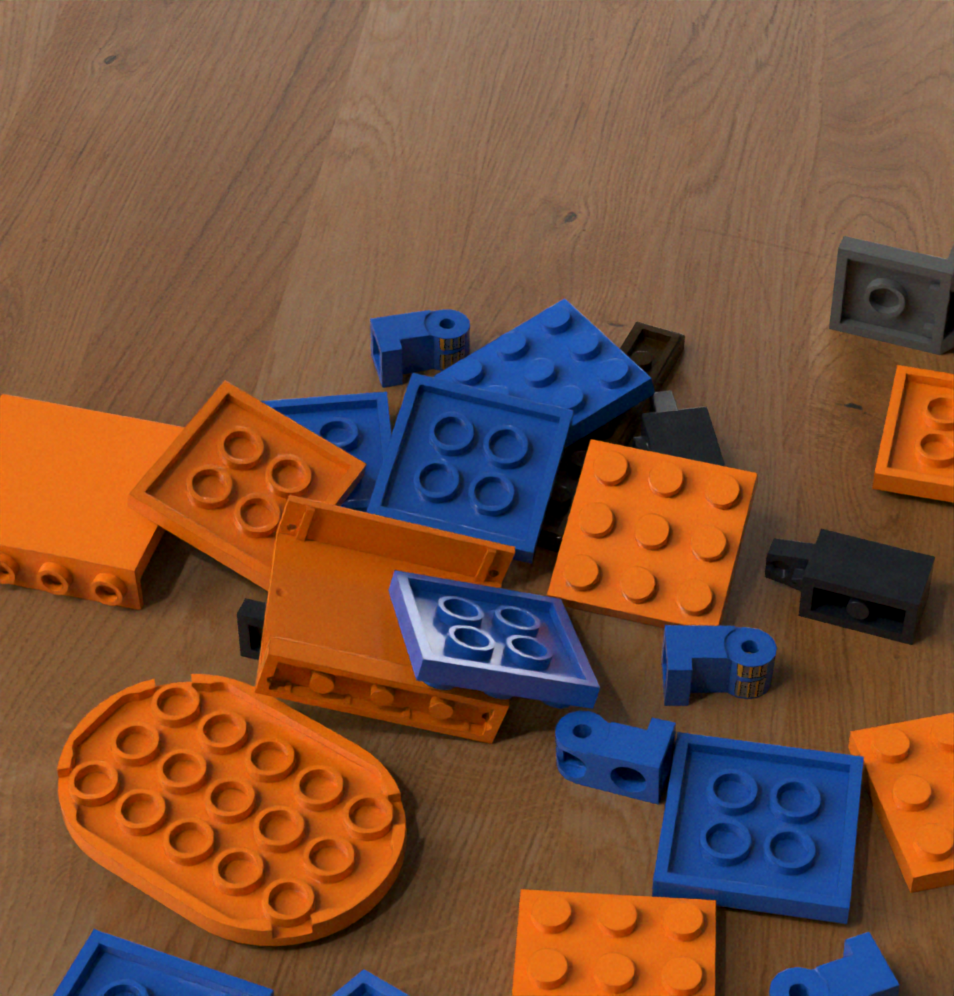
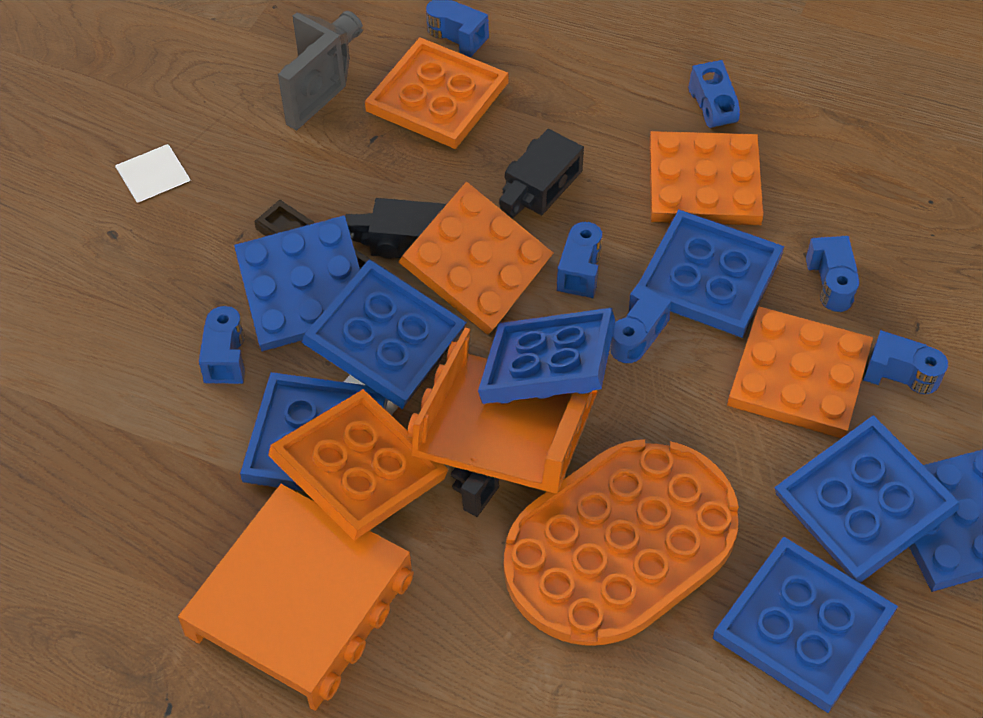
camera: 75 degrees left, 10 degrees up
none -> white sticker [116,144,191,203]

